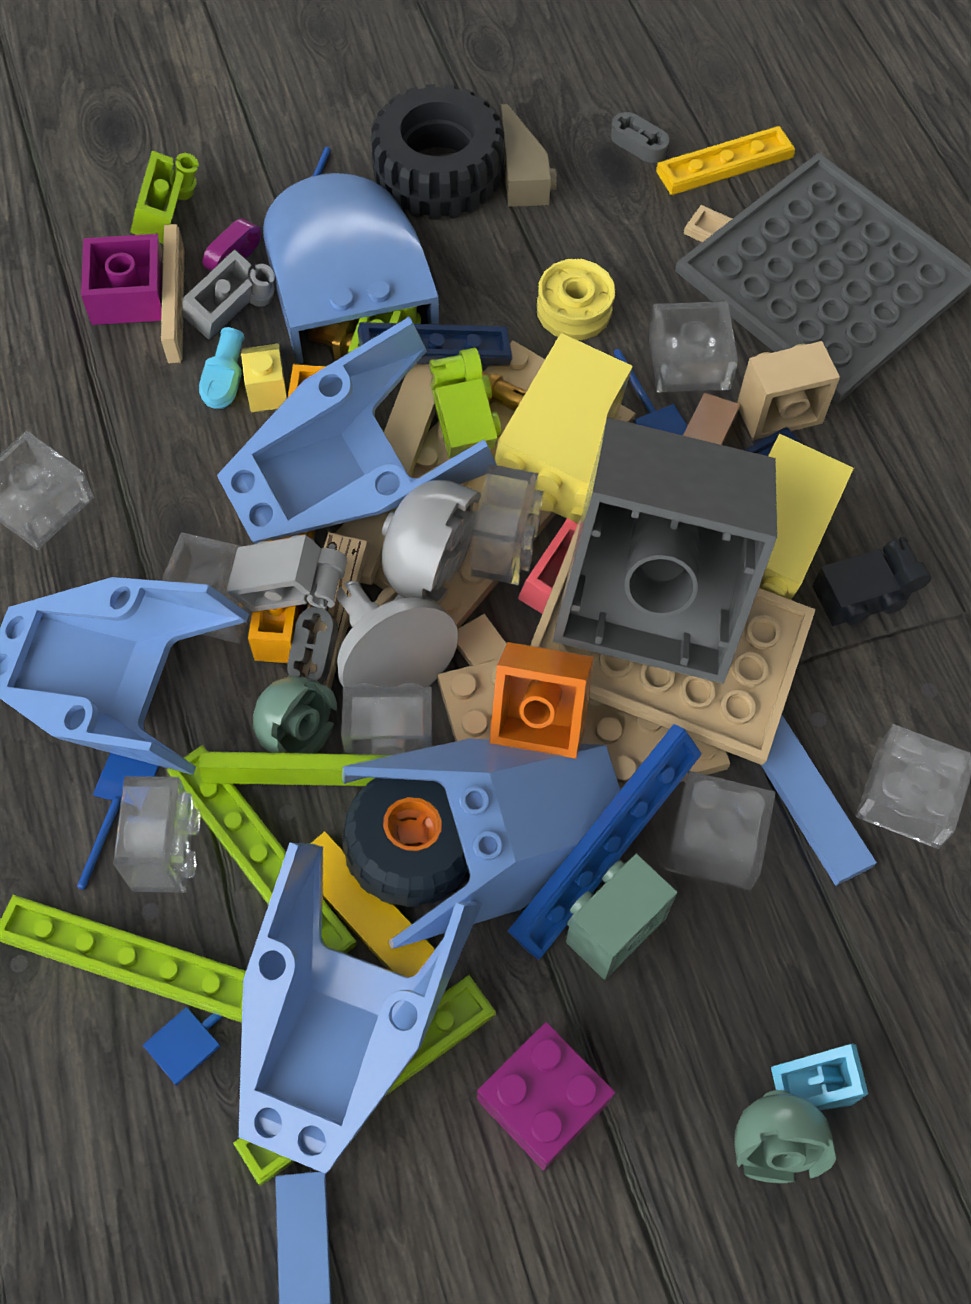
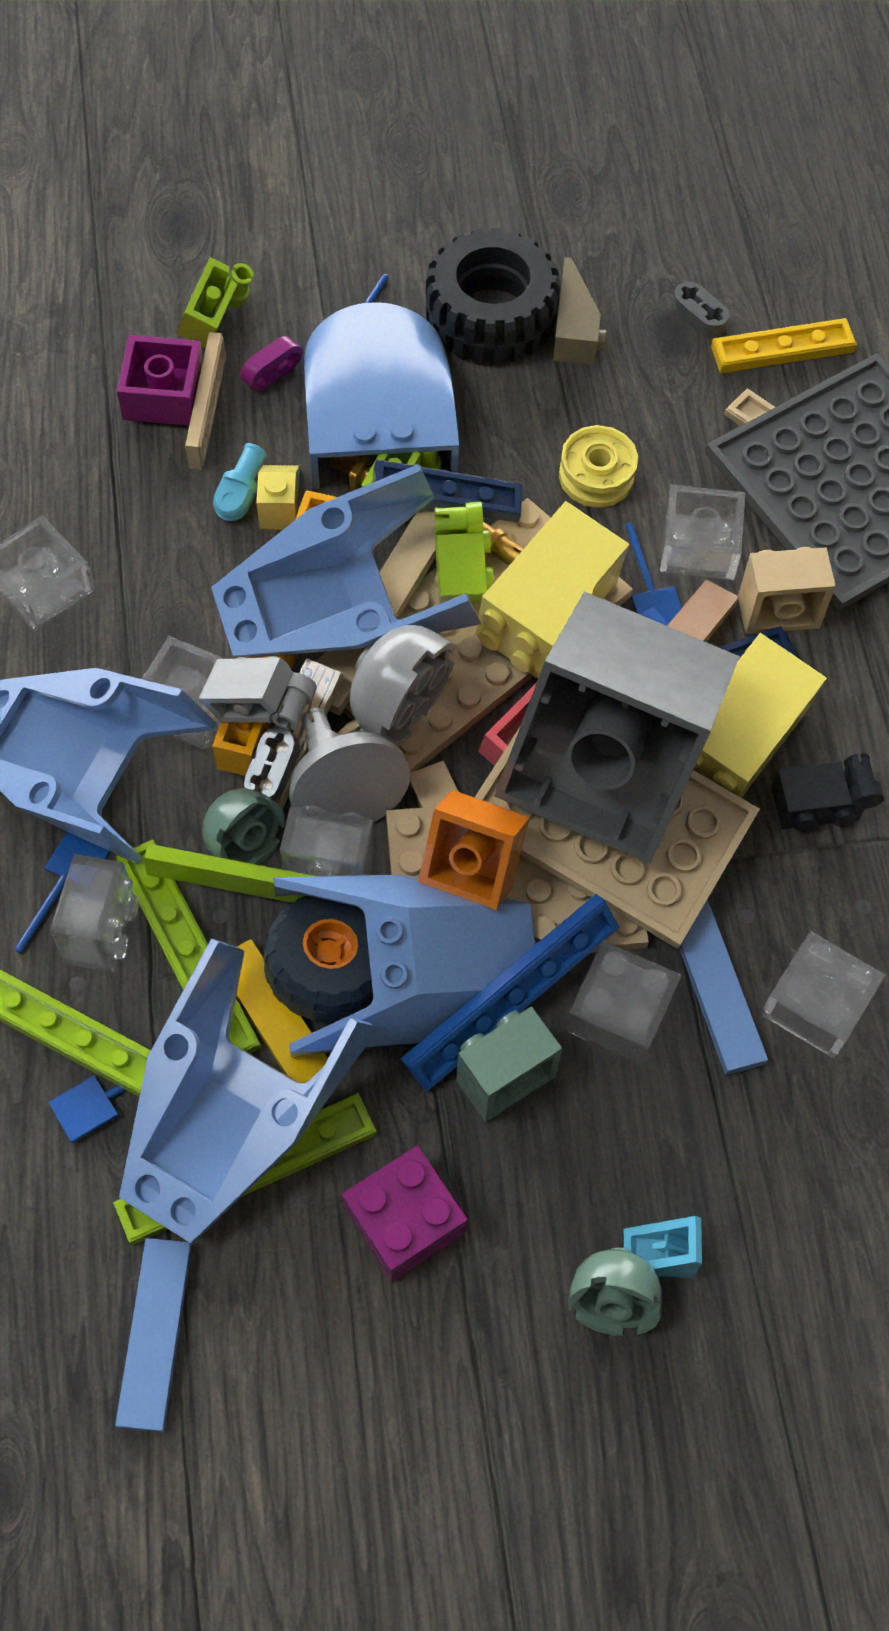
camera: 10 degrees right, 0 degrees up
light grey hinge [182,250,275,340] -> none
clear brick [471,464,544,585] -> none

